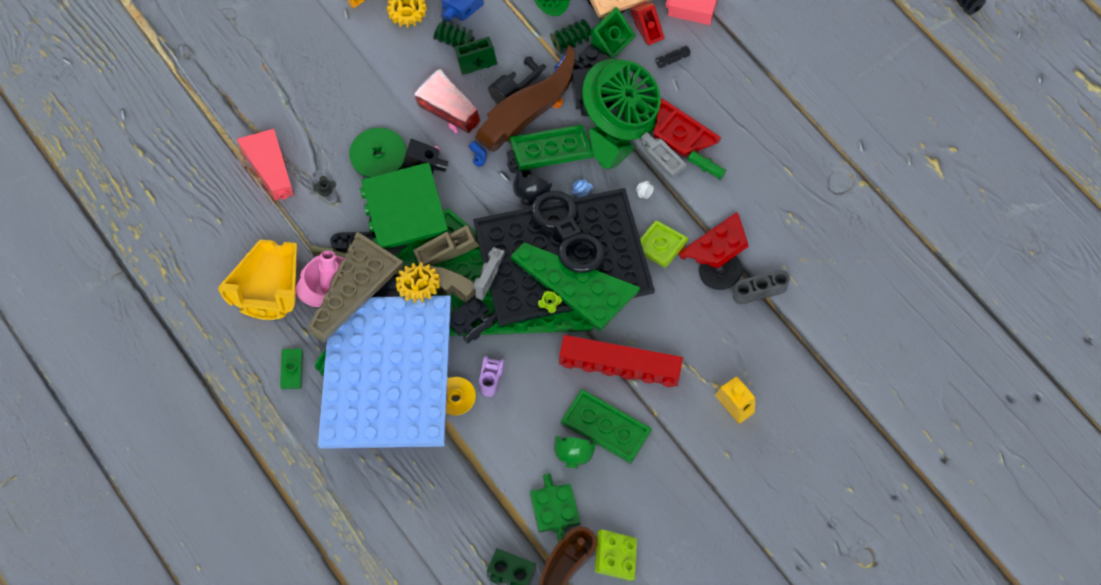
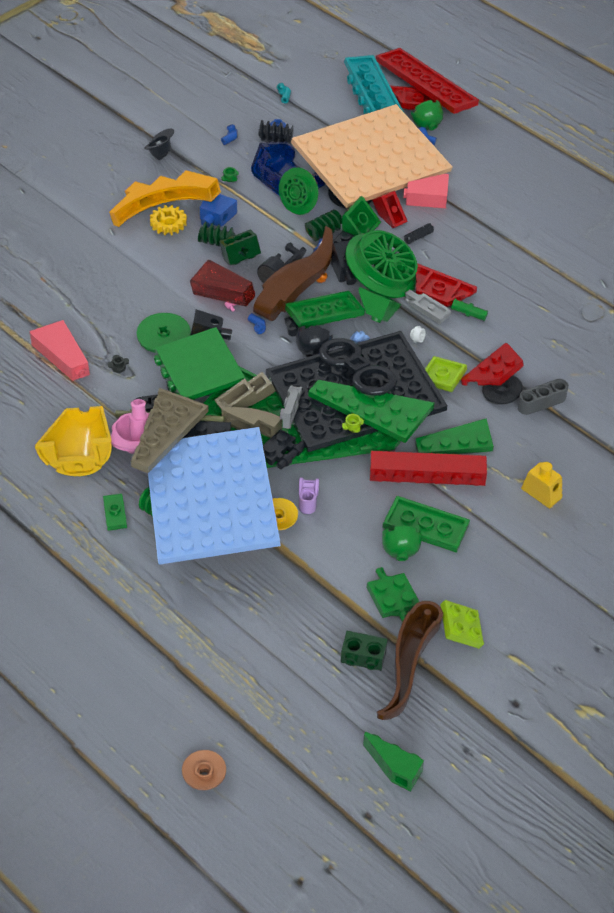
camera: 10 degrees left, 15 degrees down
yellow gear [396,262,440,303] -> none
none -> green wing [415,418,494,454]

